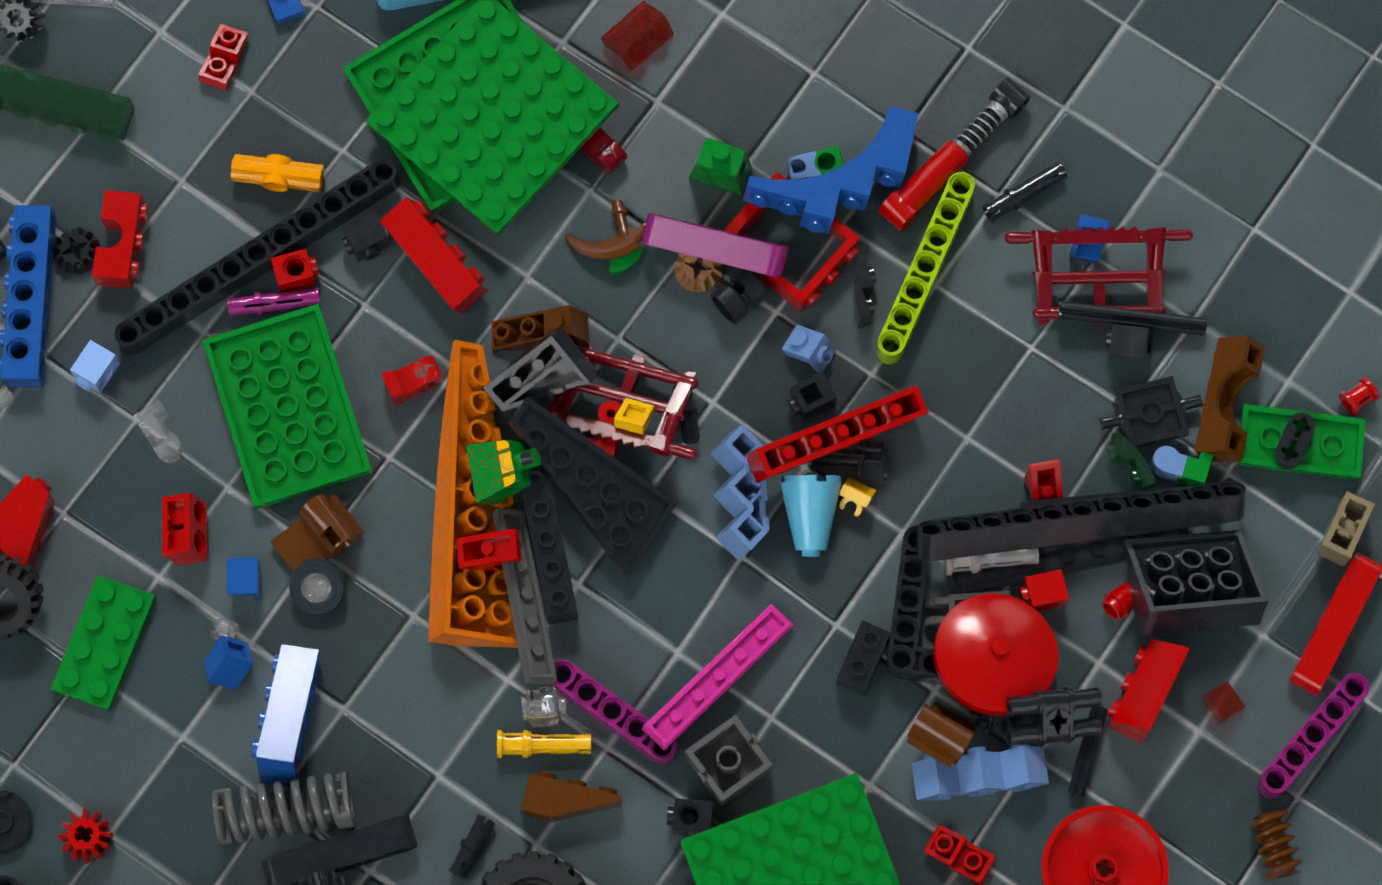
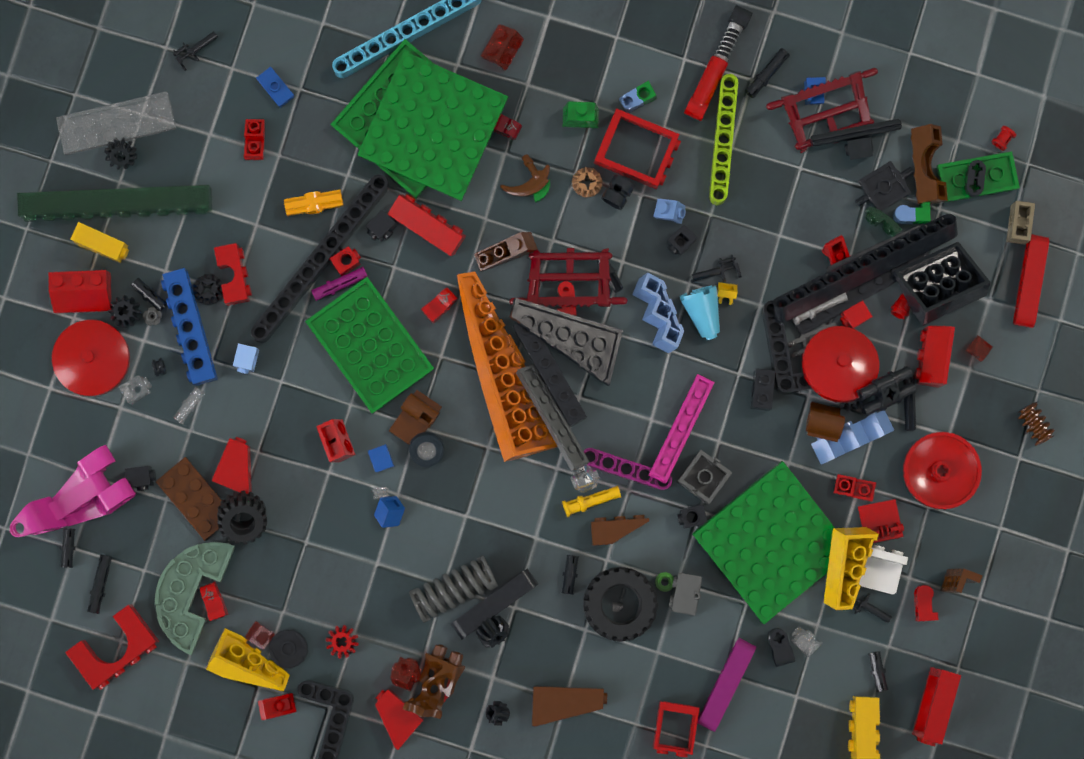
camera: 20 degrees left, 10 degrees up
green plate [50,575,156,712] -> none
clear leg [133,400,183,463] -> none
wedge [252,644,321,787] -> none
red slope [457,528,522,571] -> none
green torso [466,440,541,505] -> none
black wedge [483,325,598,412] -> none
yellow tile [614,398,654,435] -> none
magenta beam [642,213,789,277] -> none
blue arch [743,106,918,234] -> none
red brick [745,385,929,484] -> none
black slope [853,258,877,328] -> none
magenta beam [1257,673,1369,799] -> none

